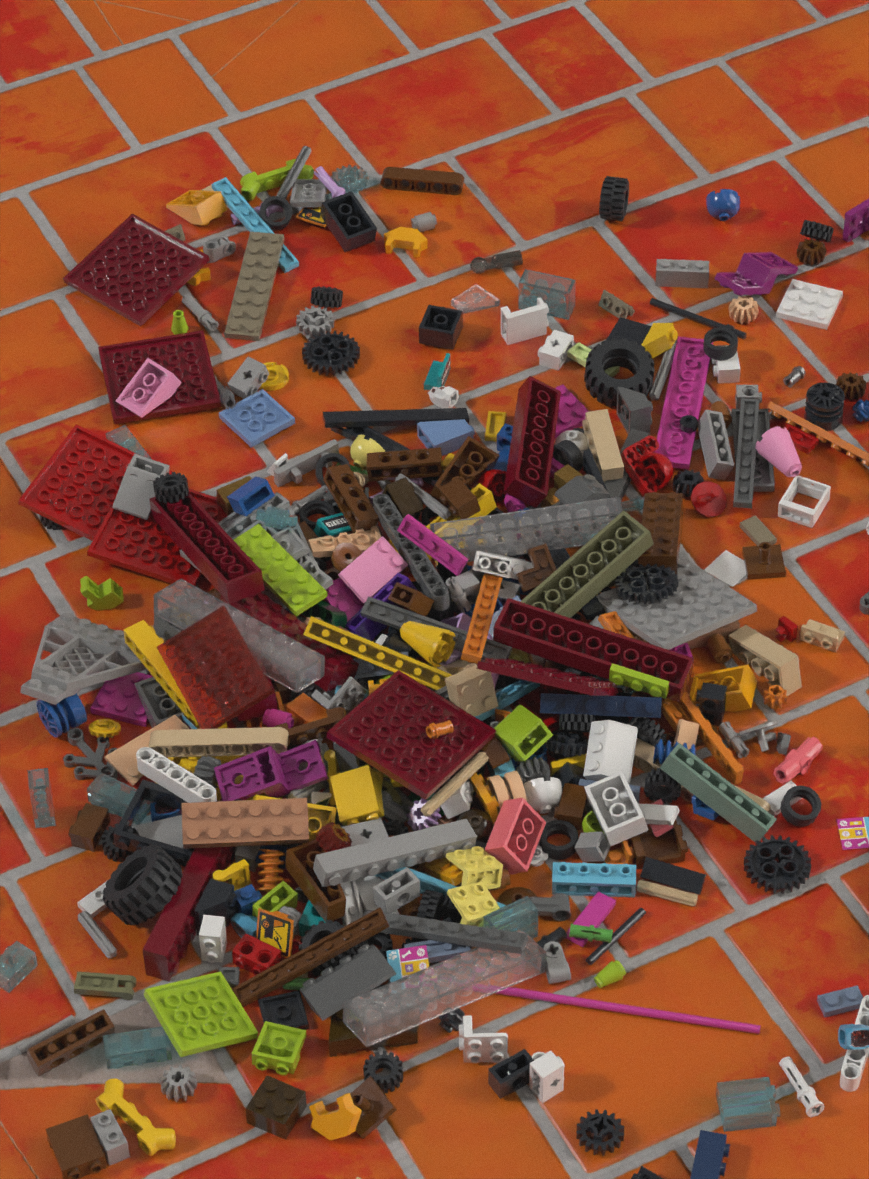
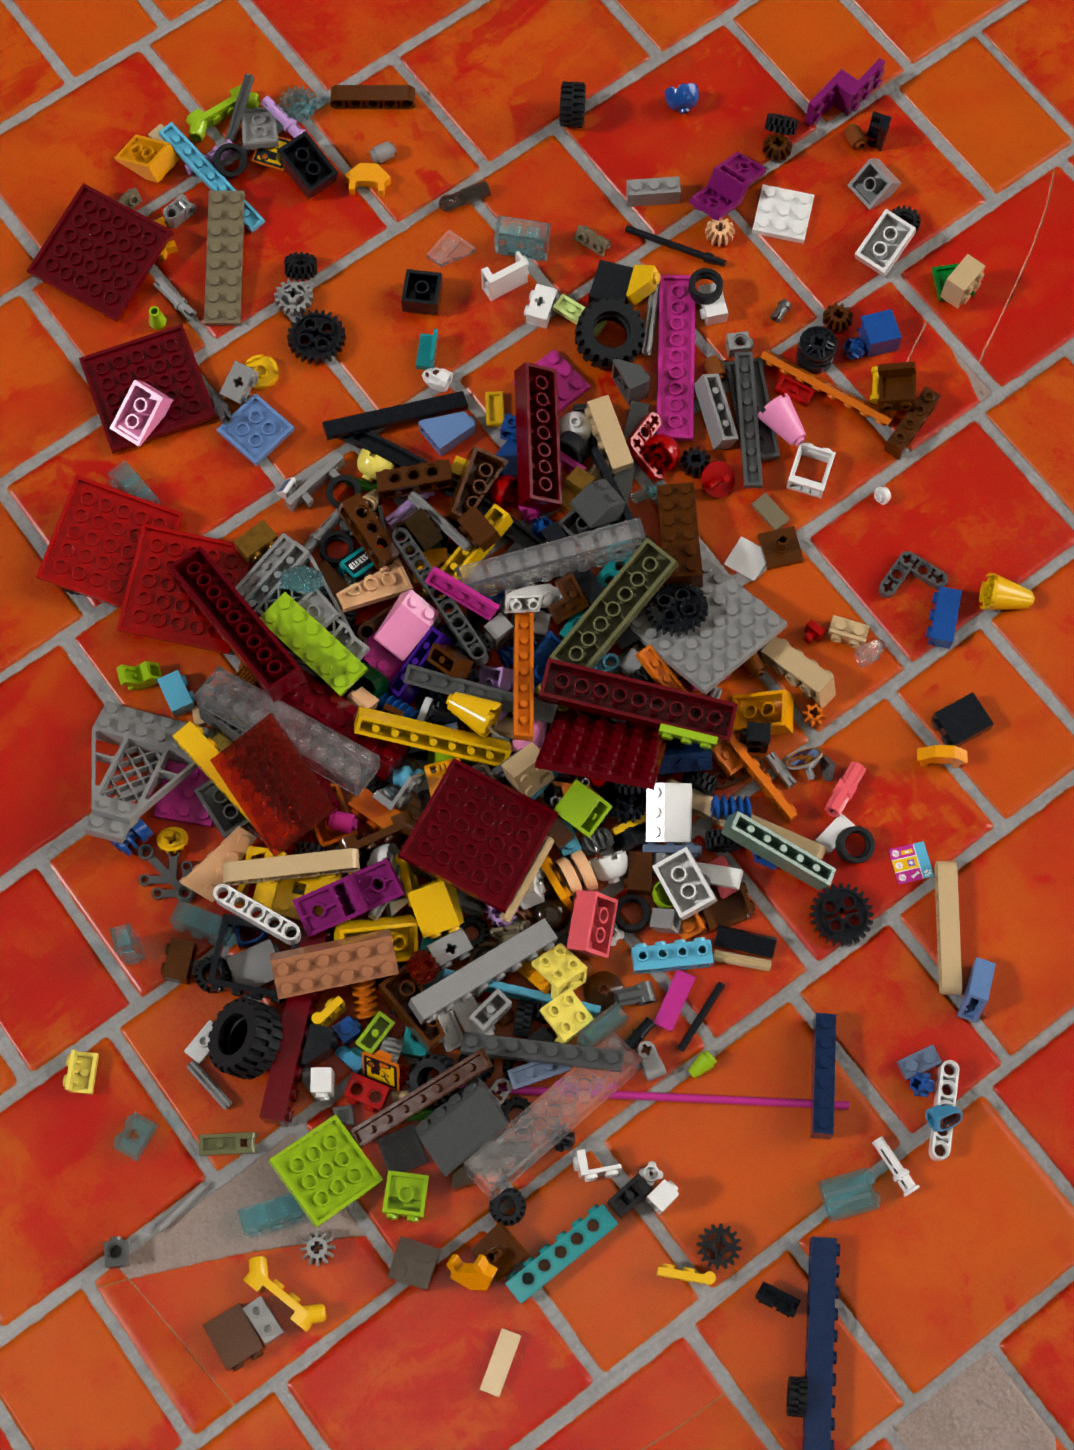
camera: 10 degrees left, 25 degrees up
reddish brown brick [27,1009,115,1077] -> none
light grey slope [112,454,170,520] -> none
black tyre [153,472,189,503] -> none
dark grey gear [193,756,221,788] -> none
blue piece [227,476,275,516] -> none
dark orange piece [331,542,362,571] -> none
sticker [386,945,432,992] -> none
orange pin [426,720,454,739] -> none
light grey pin [446,577,471,613] -> none
bright green pin [569,924,613,943] -> none
light nougat tile [673,719,700,749] -> none
black tile [679,415,698,433] -> none
none -> medium azure brick [157,670,197,718]
none -> teal brick [505,1204,618,1304]
none -> yellow plate [656,1263,716,1285]
none -> dark blue brick [810,1013,836,1139]
none -> clear rock [854,639,885,668]
none -> blue gear [909,1072,935,1097]

